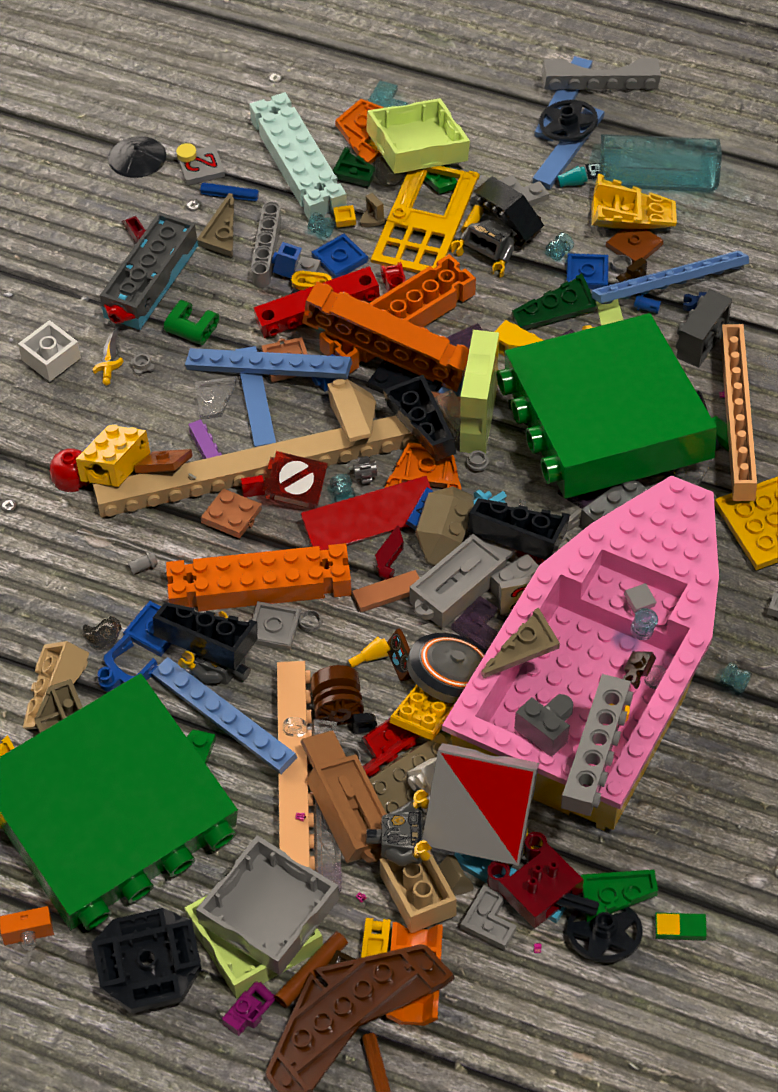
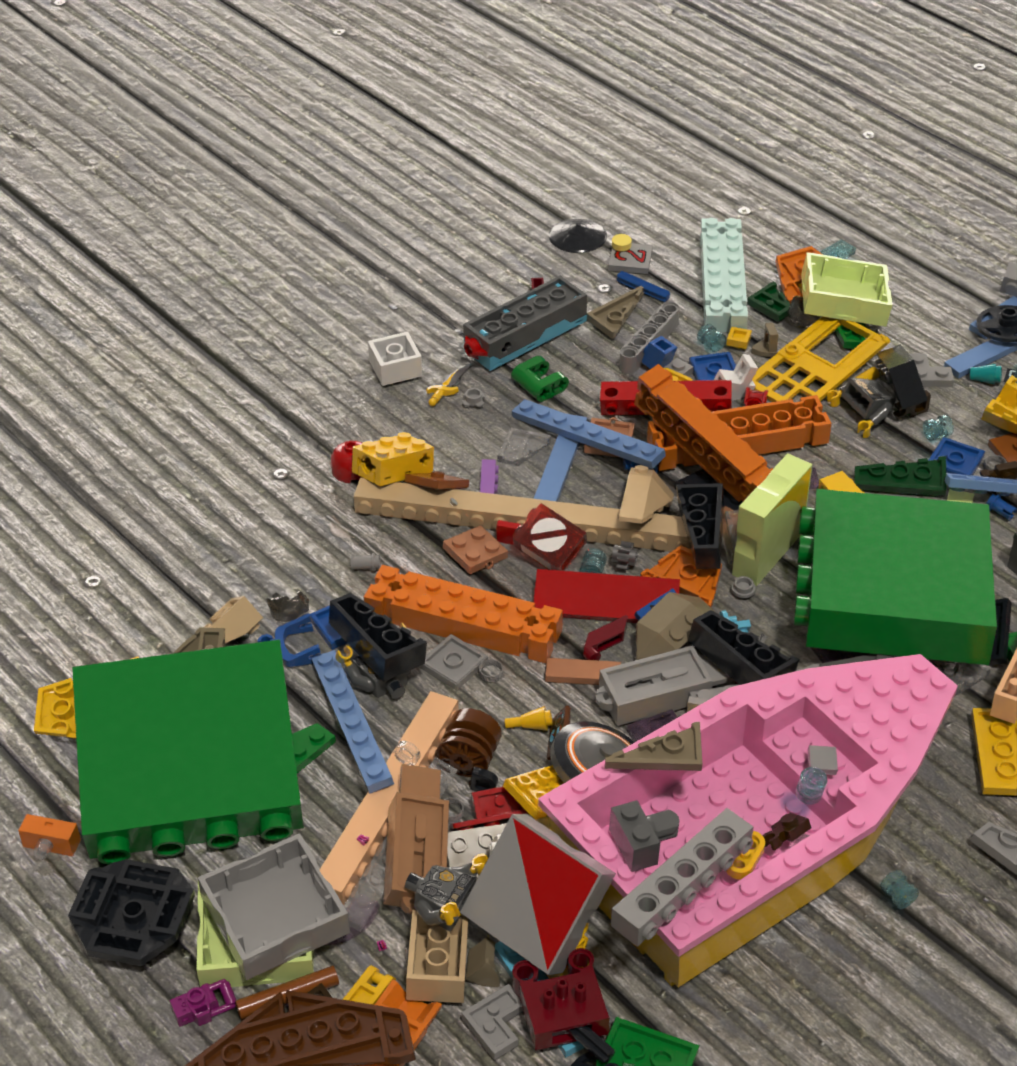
camera: 25 degrees right, 10 degrees down
none -> white brick [714,354,758,401]

